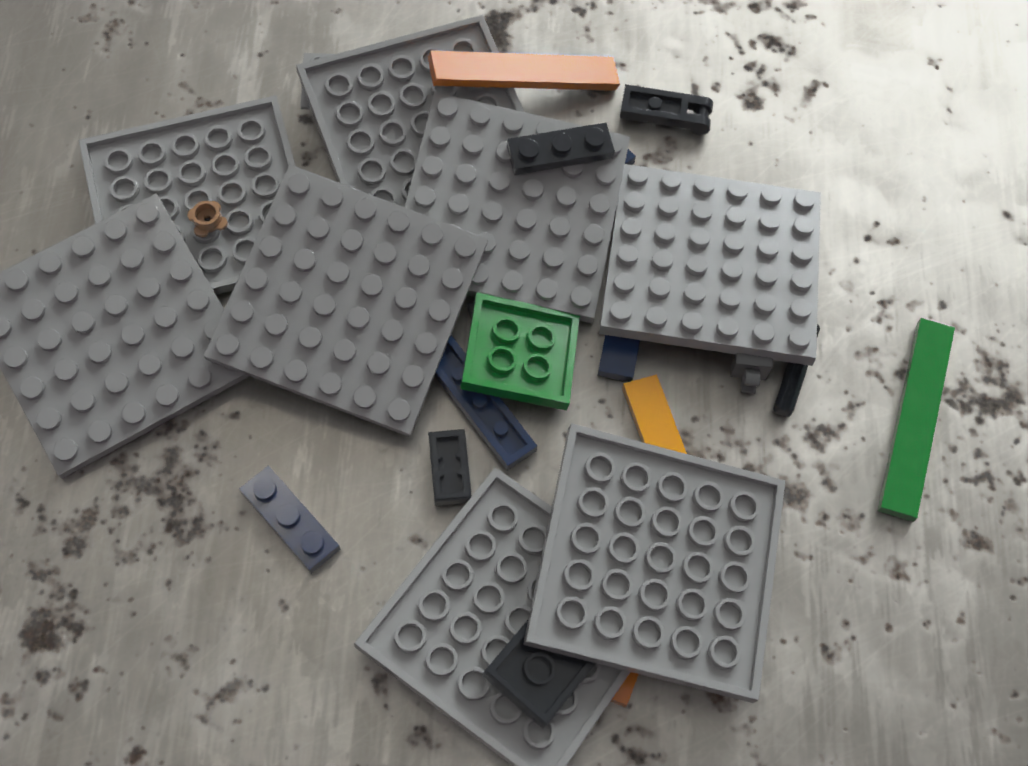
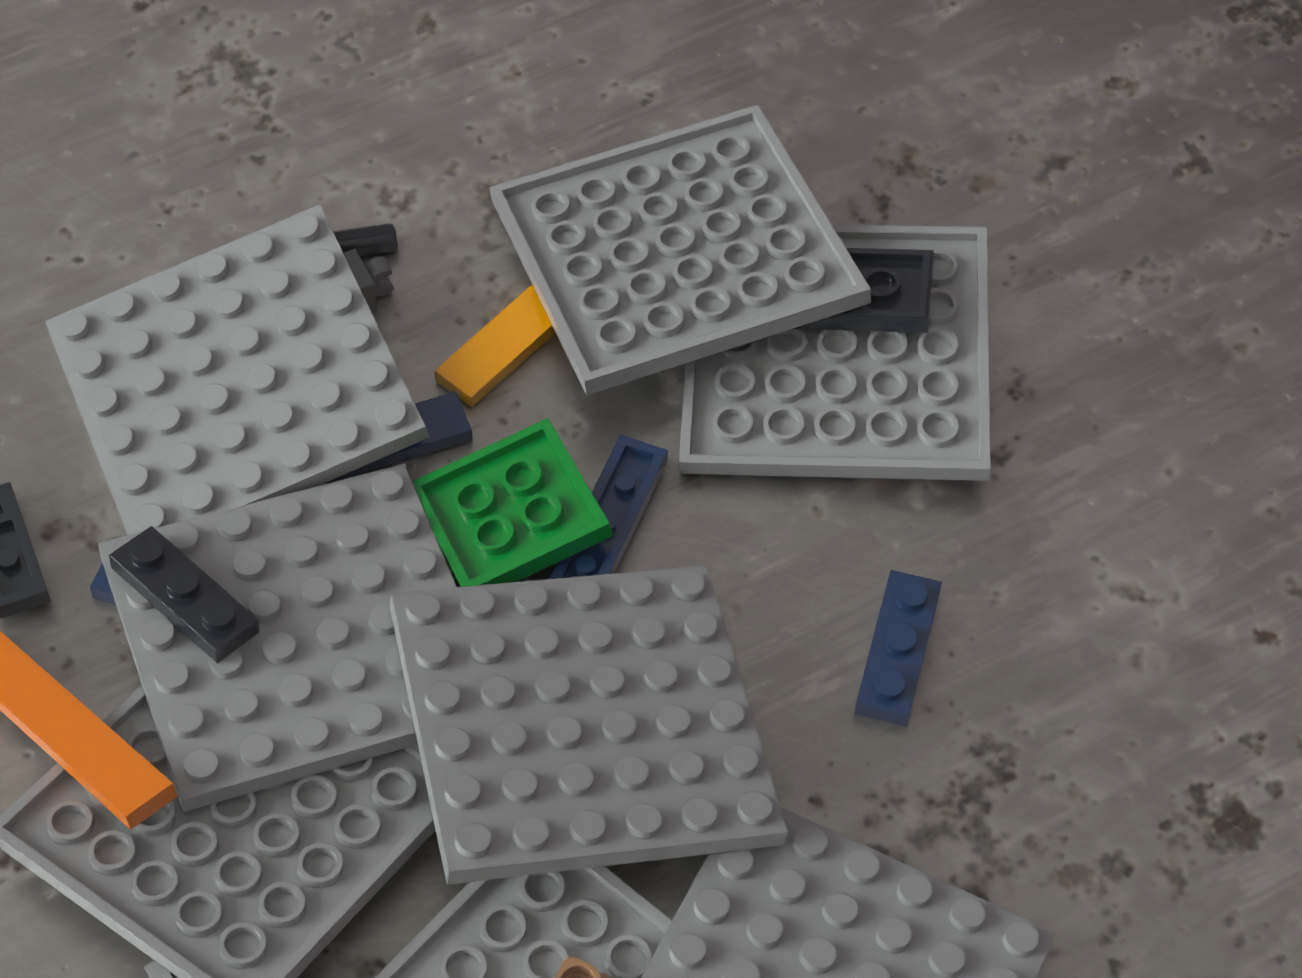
camera: 120 degrees left, 10 degrees down
black plate [428,429,472,506] -> none
green tile [877,318,955,522] -> none

